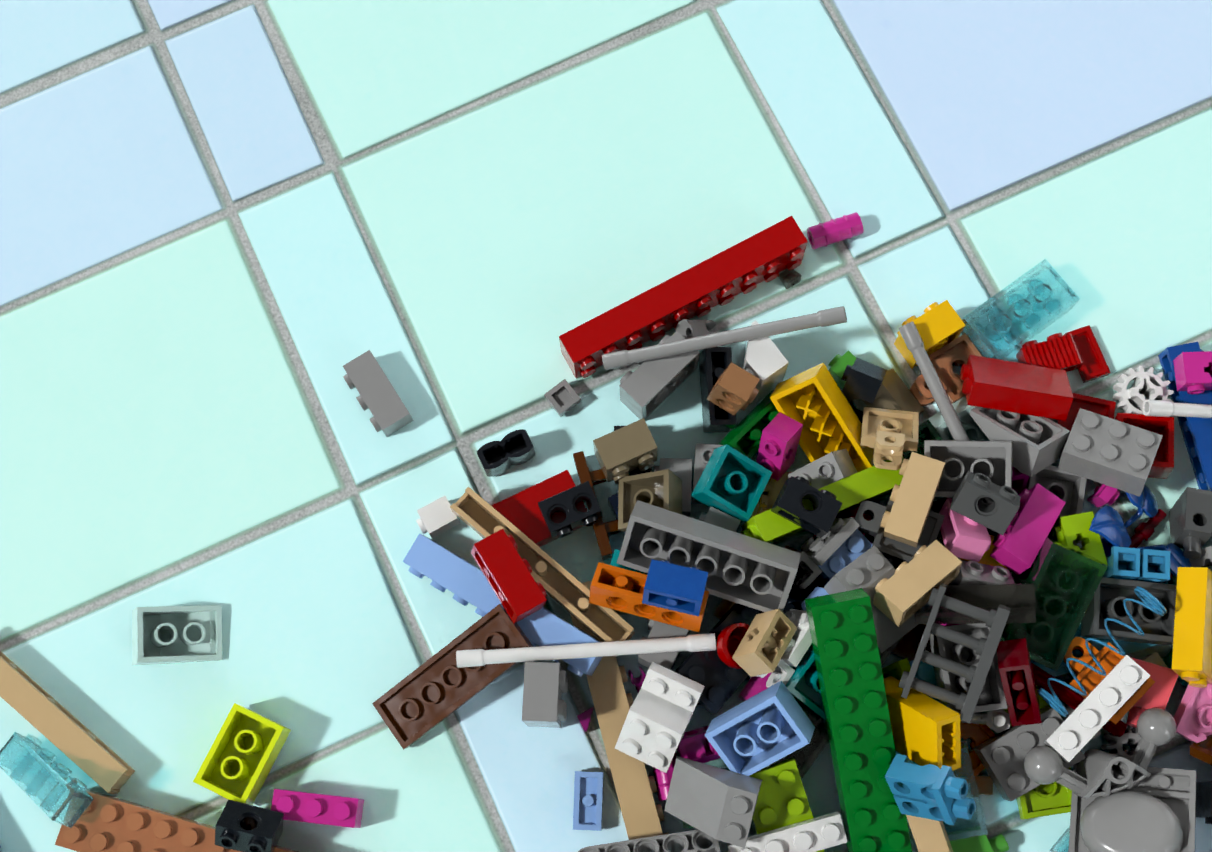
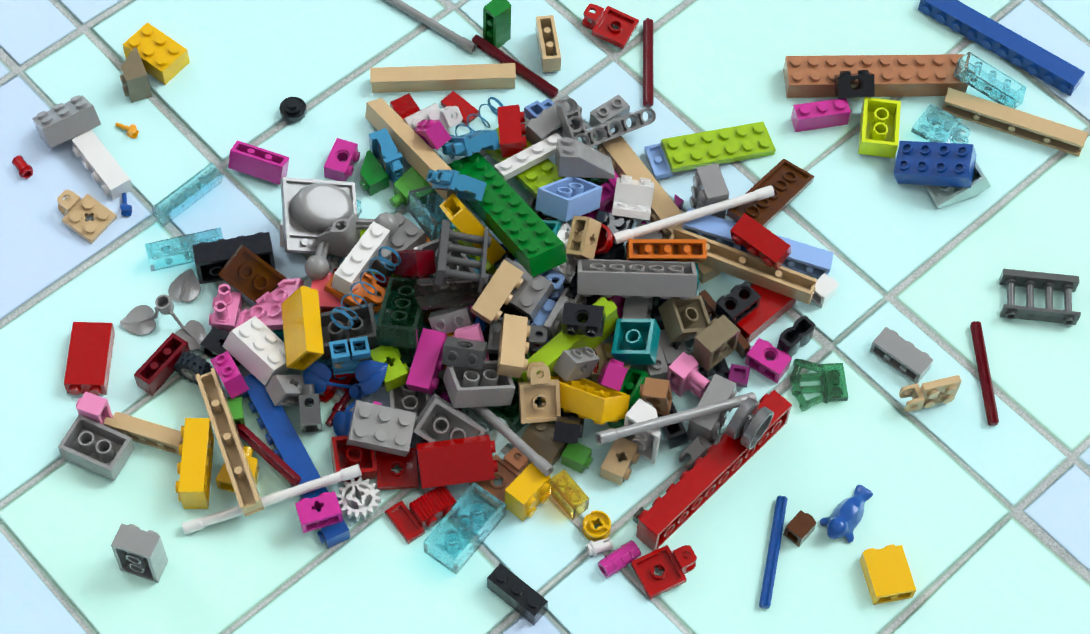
camera: 155 degrees right, 15 degrees down
light grey plate [544,379,581,417] -> none
blue brick [642,559,709,616] -> none
none -> black brick [487,563,548,625]
none -> clear yellow brick [549,469,590,520]
none -> yellow wheel [582,510,611,542]
none -> white pin [586,537,613,557]
none -> tan brick [599,438,640,486]
none -> red plate [631,545,697,599]
none -> lime plate [660,121,776,173]
none -> bright pink brick [666,352,711,400]
none -> flat silver wheel [725,397,774,450]
none -> magenta plate [728,364,750,388]
none -> dark pink brick [744,338,792,383]
none -> blue axle [759,495,788,609]
none -> reddish brown brick [783,510,817,547]
none -> clear green plate [789,359,848,412]
none -> blue animal [820,484,873,543]
none -> yellow brick [859,544,916,605]
none -> blue brick [893,141,977,188]
none -> tan plate [899,375,962,412]
none -> clear light blue plate [911,104,971,144]
none -> dark red axle [970,321,999,426]
none -> dark grey fence [999,268,1081,325]

